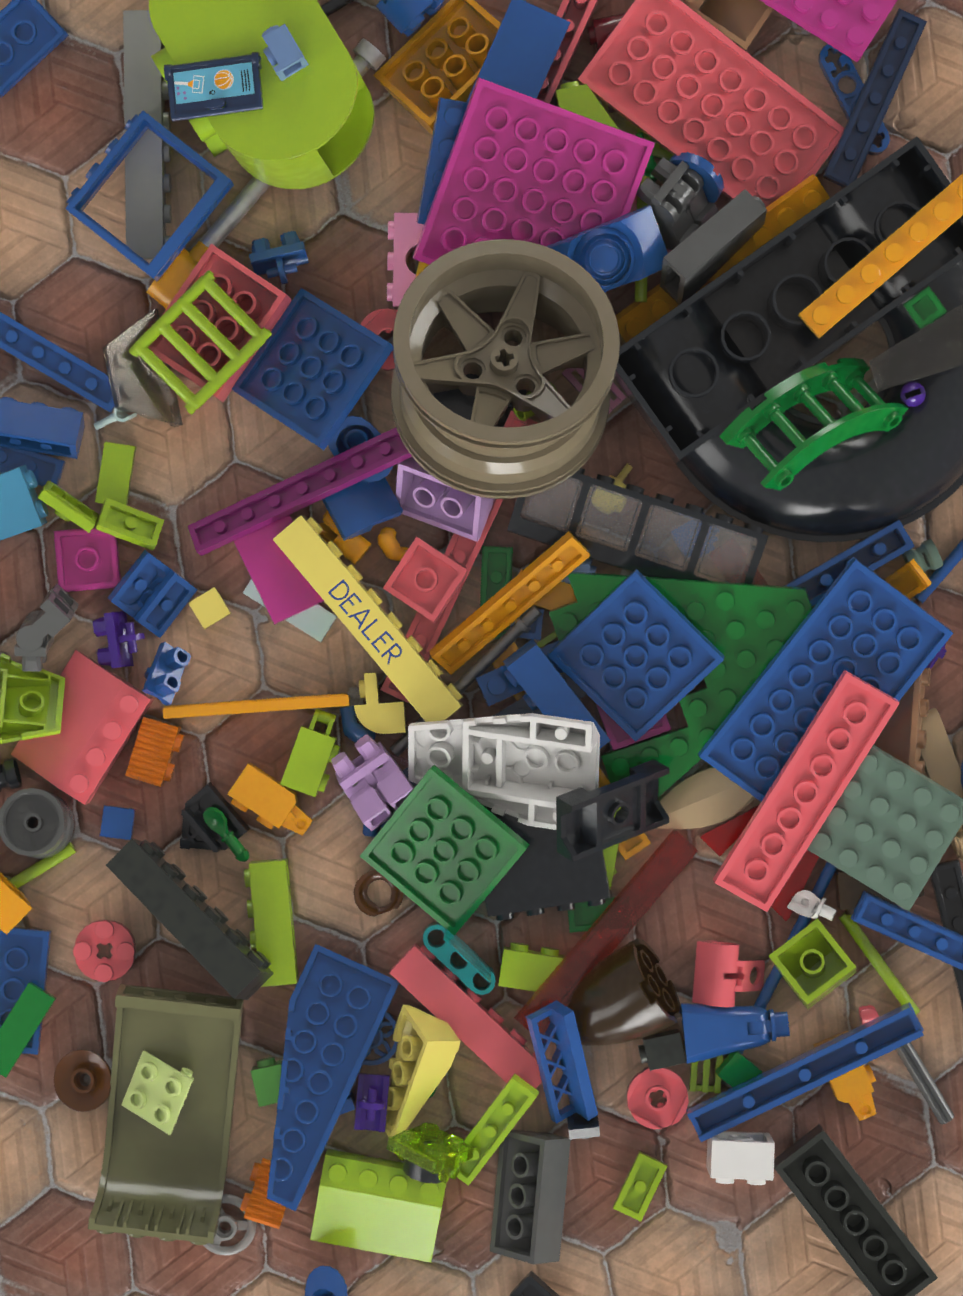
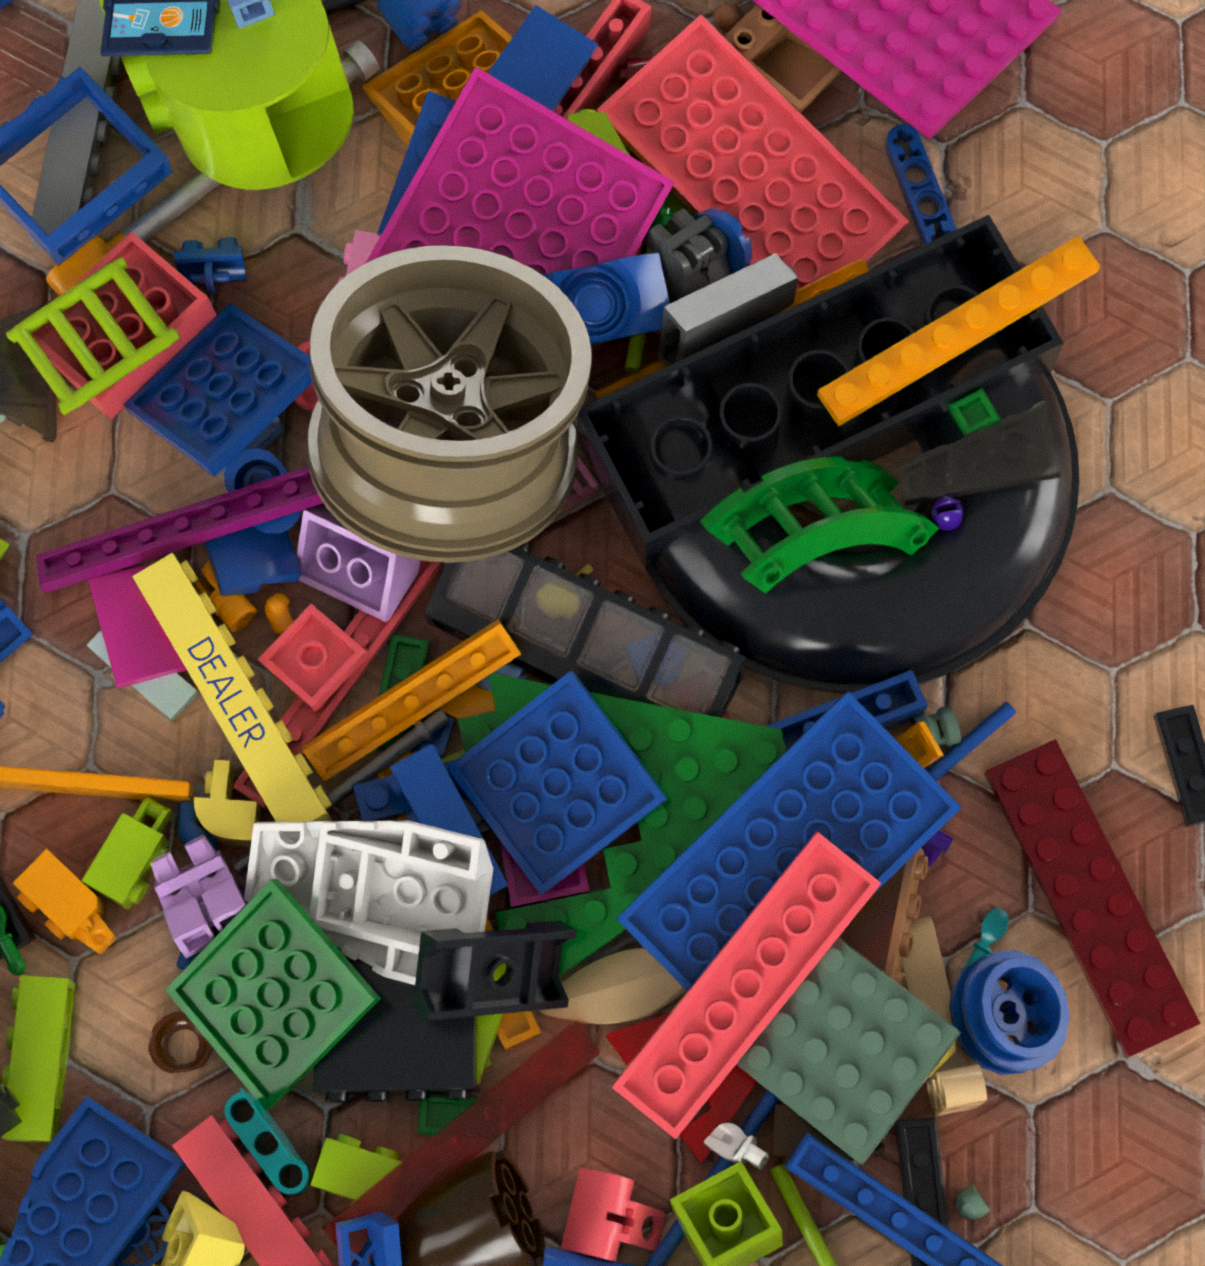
camera: 10 degrees right, 15 degrees down
light yellow tile [188,587,231,629] -> none
dark blue tile [822,8,927,188] -> none

